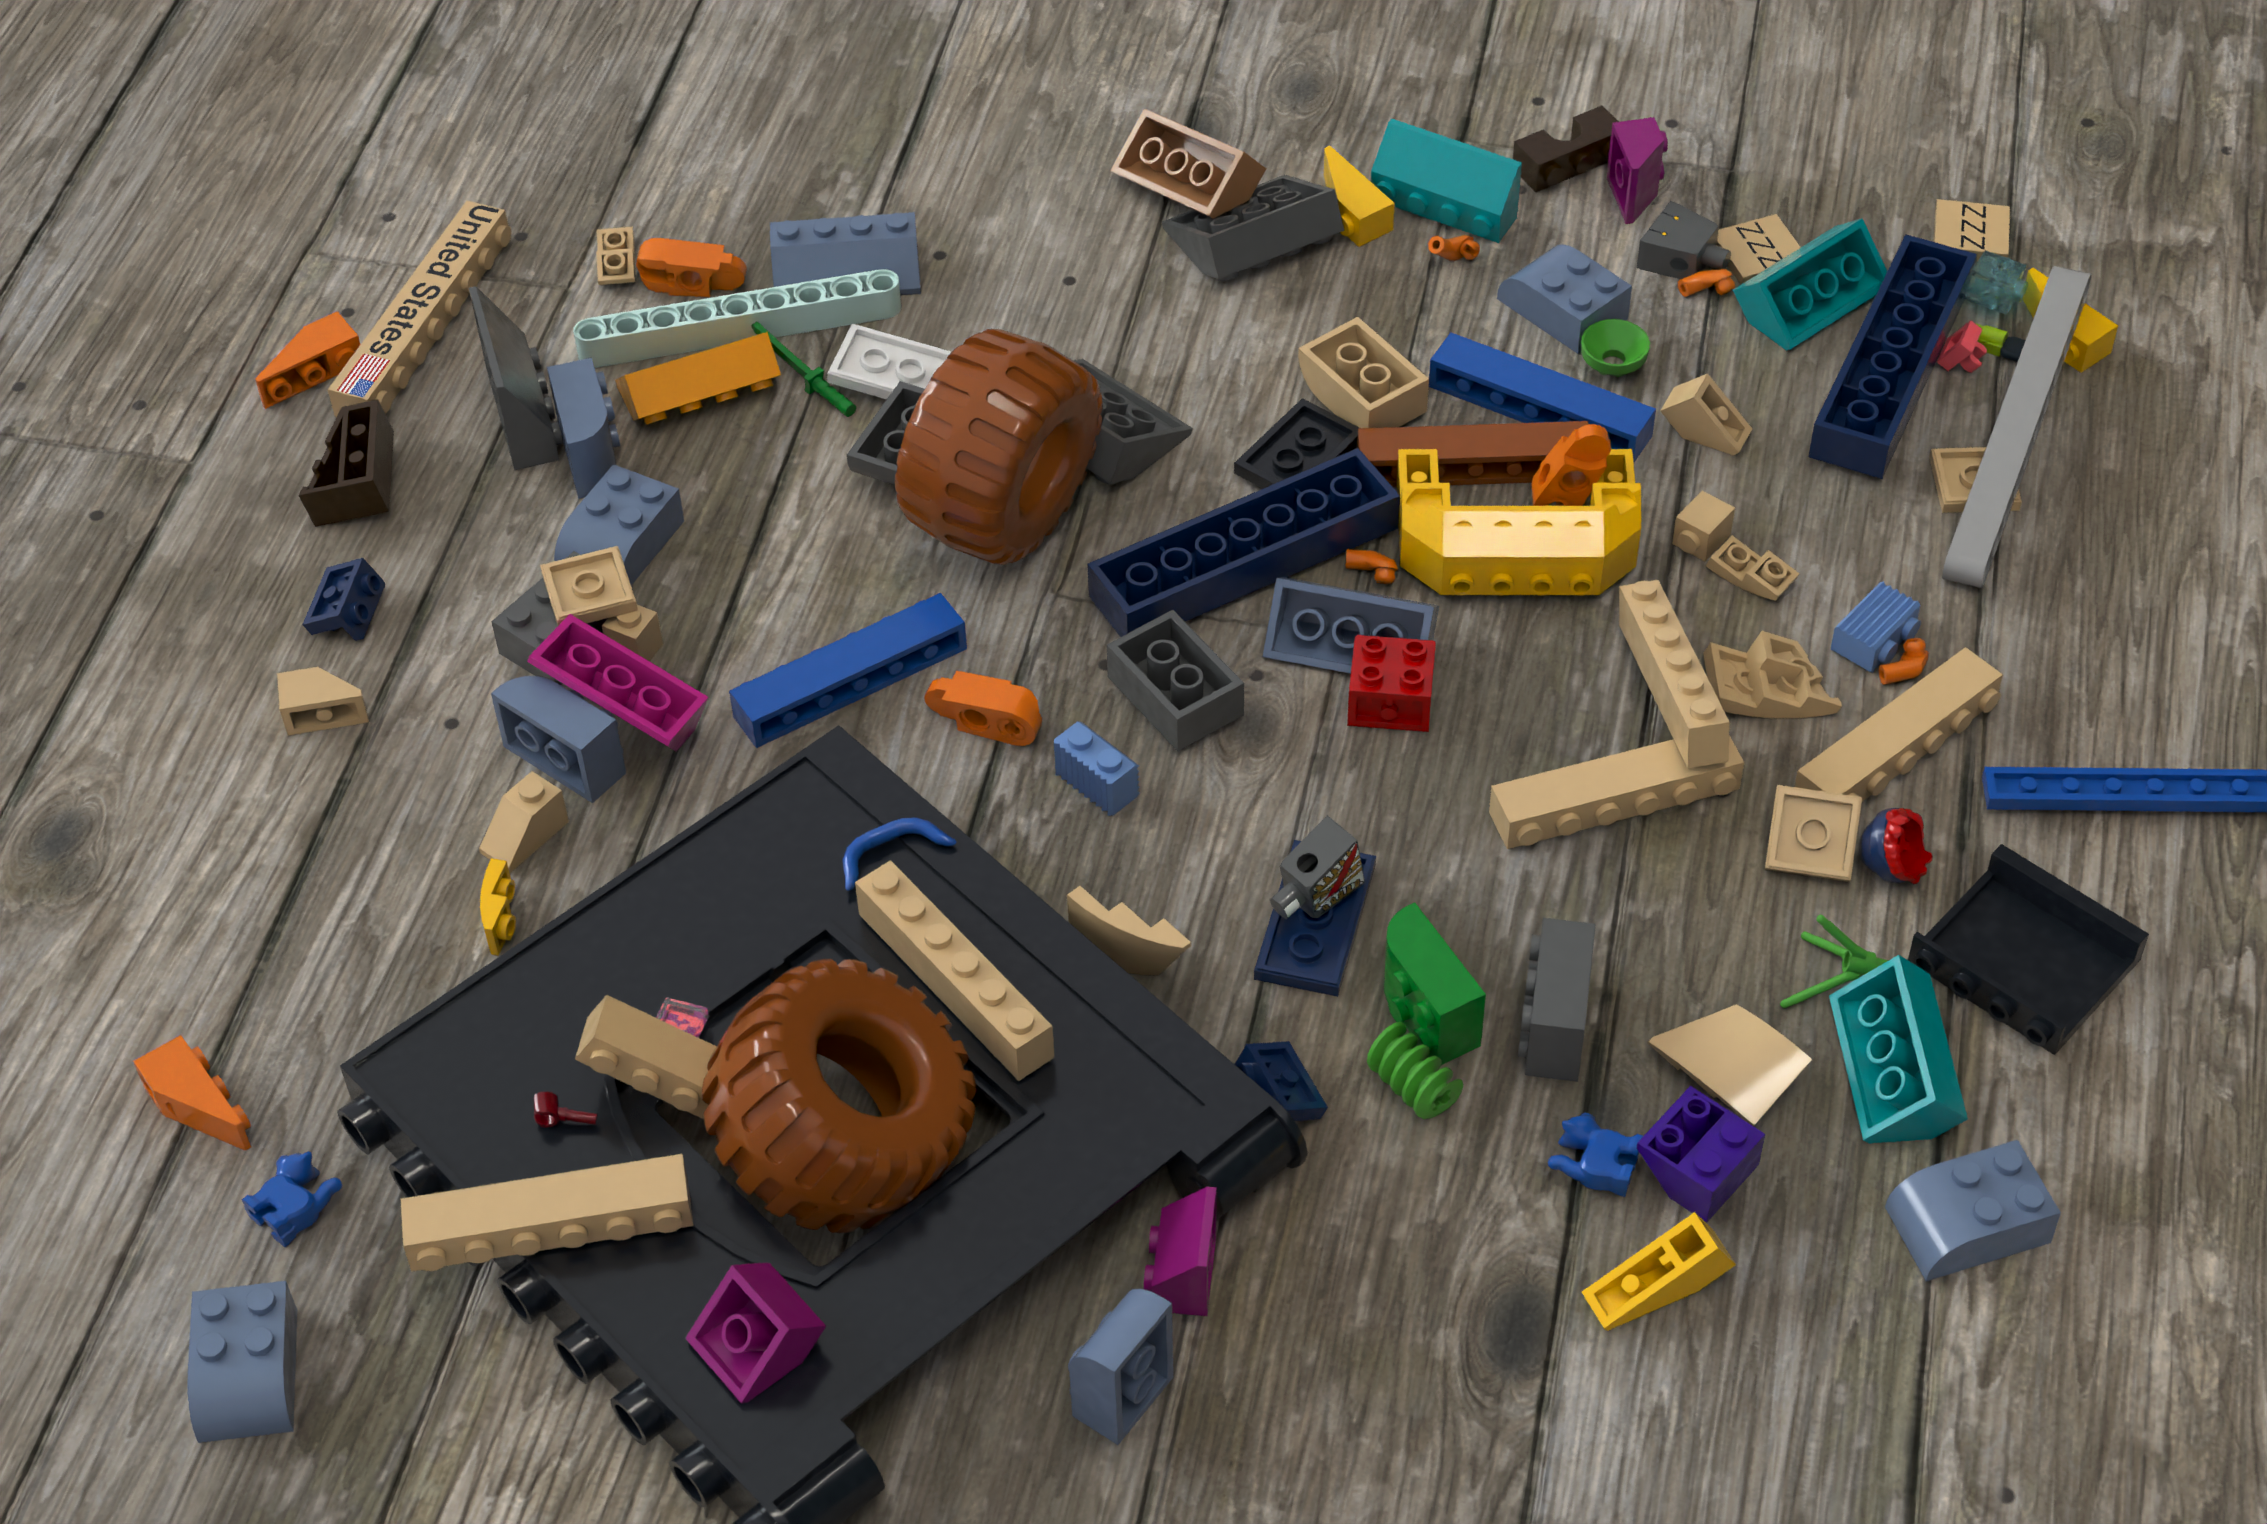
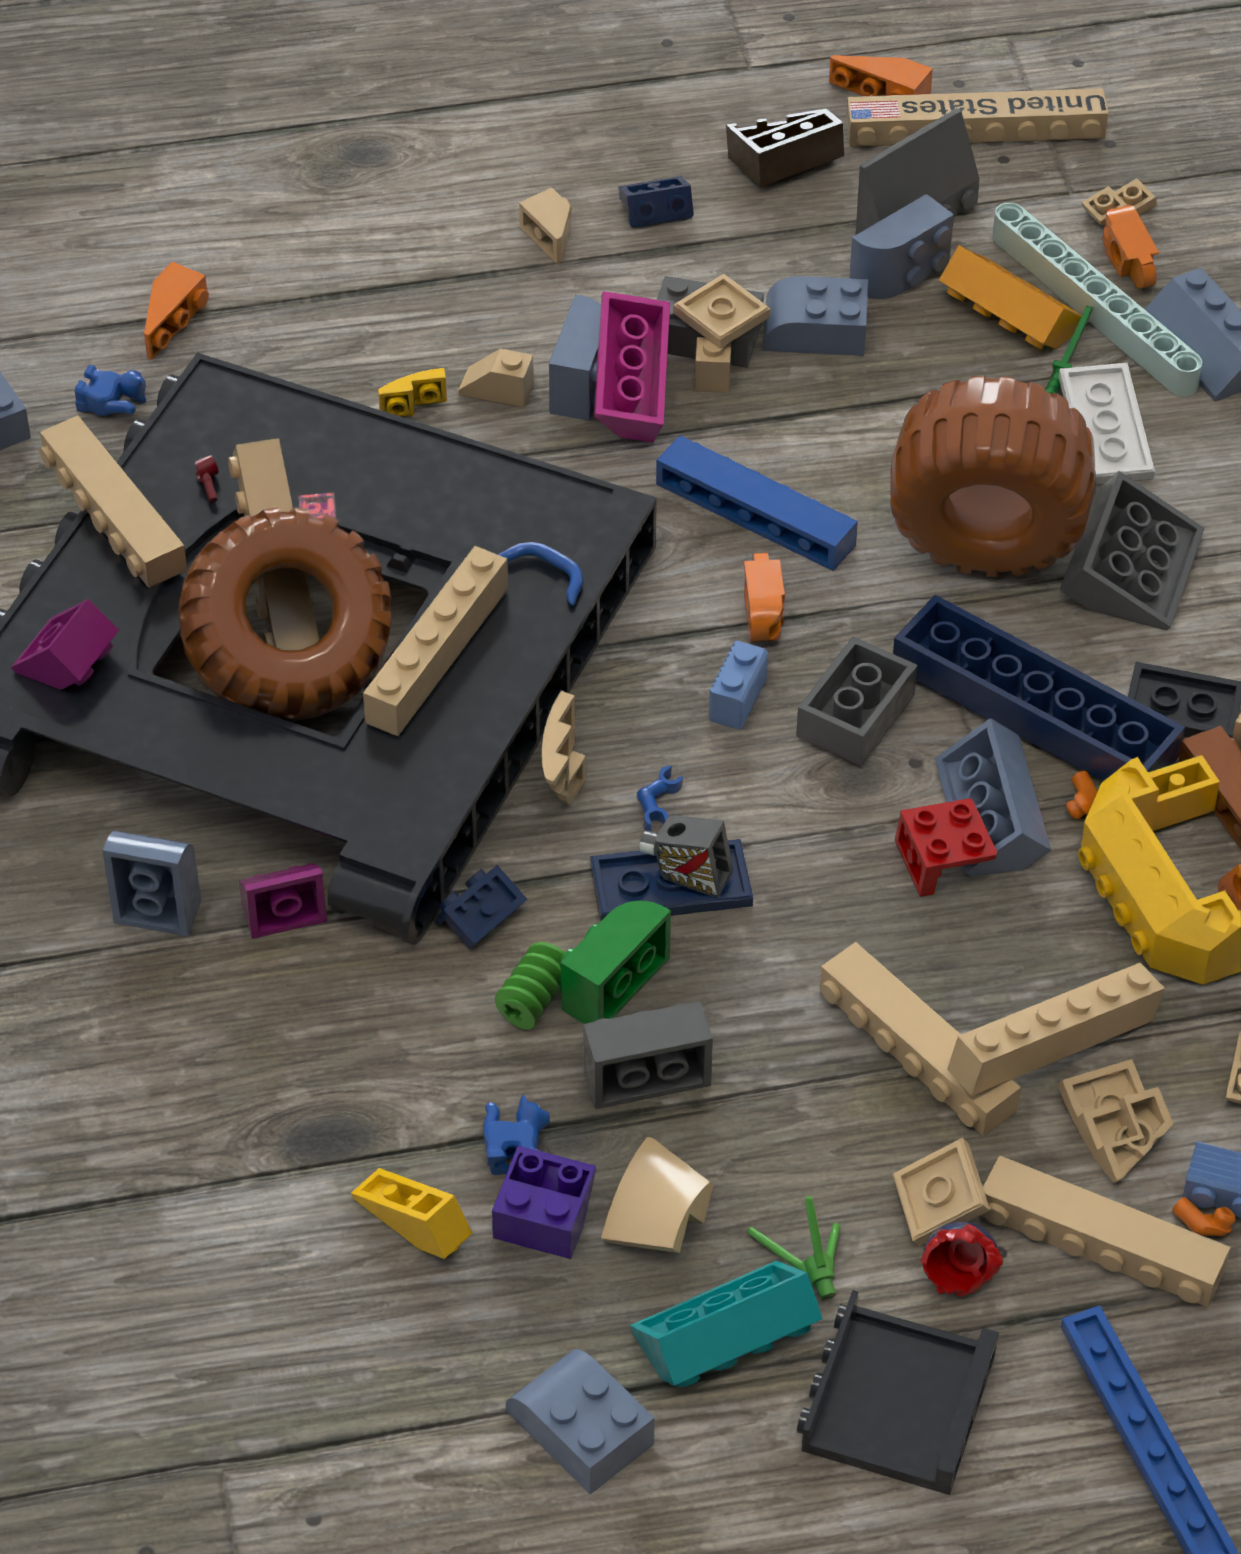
camera: 65 degrees right, 0 degrees up
none -> blue arm [636,765,683,831]

